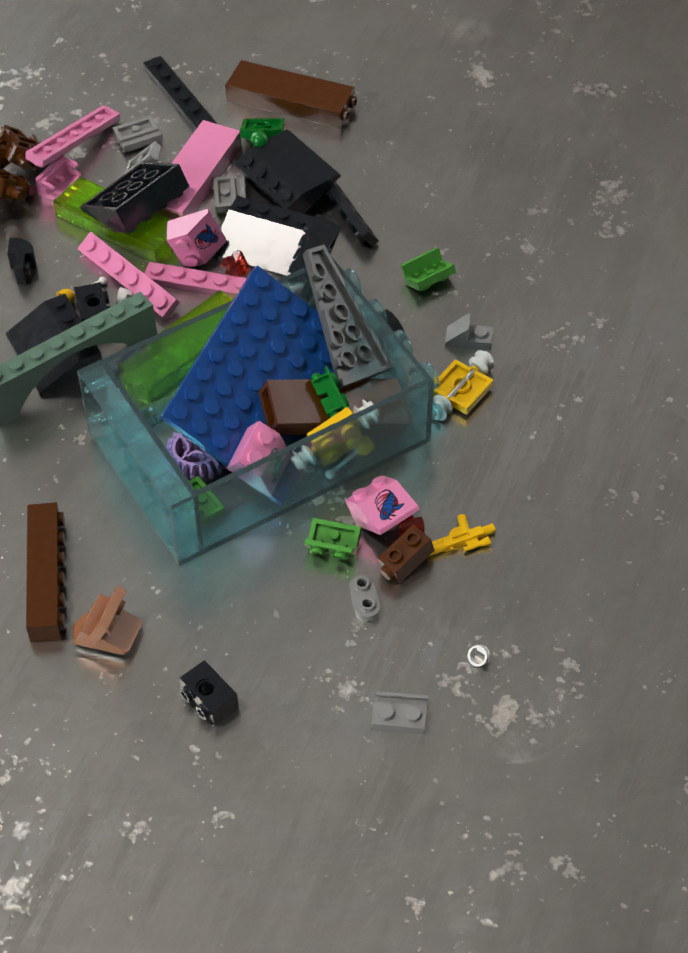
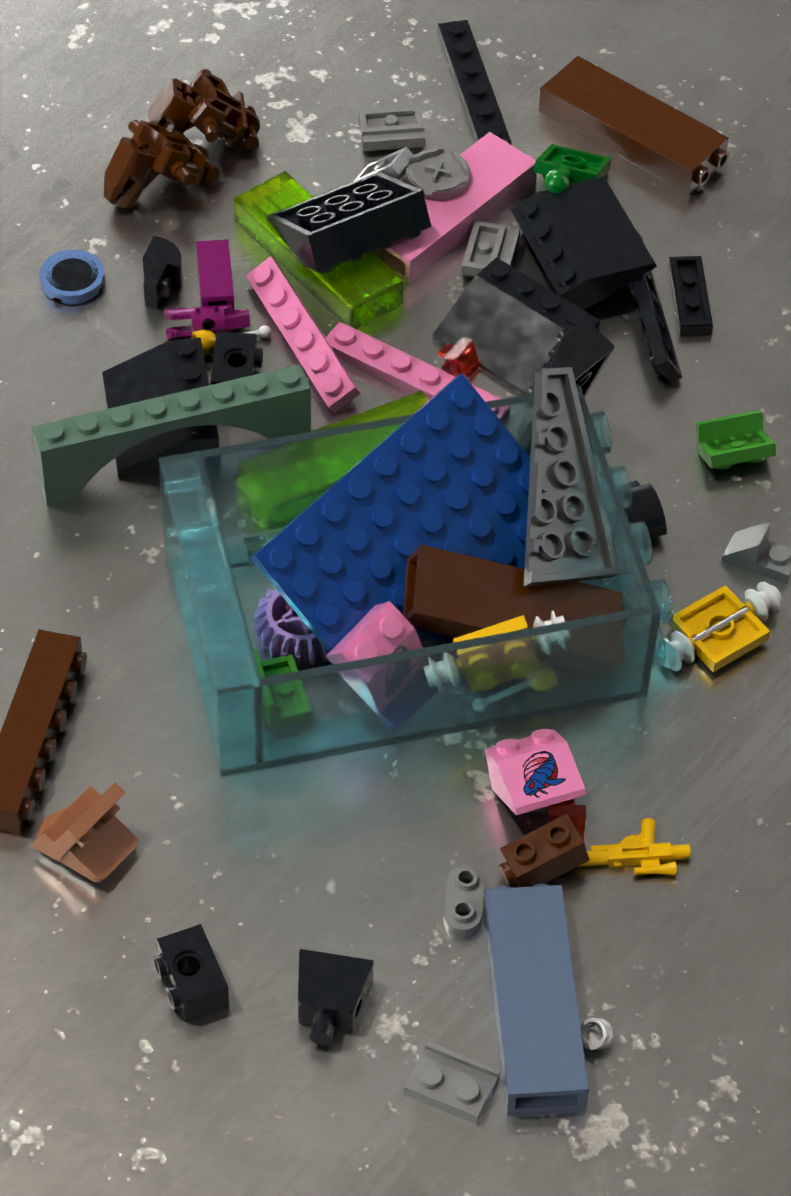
camera: 15 degrees right, 0 degrees up
bright pink plate [25,105,120,168] -> none
bright pink hinge [35,155,82,203] -> none
white hinge [116,287,133,304] -> none
bright pink slope [167,209,226,268] -> none
bright green bracket [304,518,362,560] -> none
green hinge [311,366,350,417] -> none
none -> magenta hinge [164,304,250,339]
none -> magenta brick [196,239,234,320]
none -> black torso [298,949,374,1045]
none -> light grey tile [406,148,470,201]
none -> sand blue brick [484,884,589,1114]
none -> black tile [668,256,713,336]

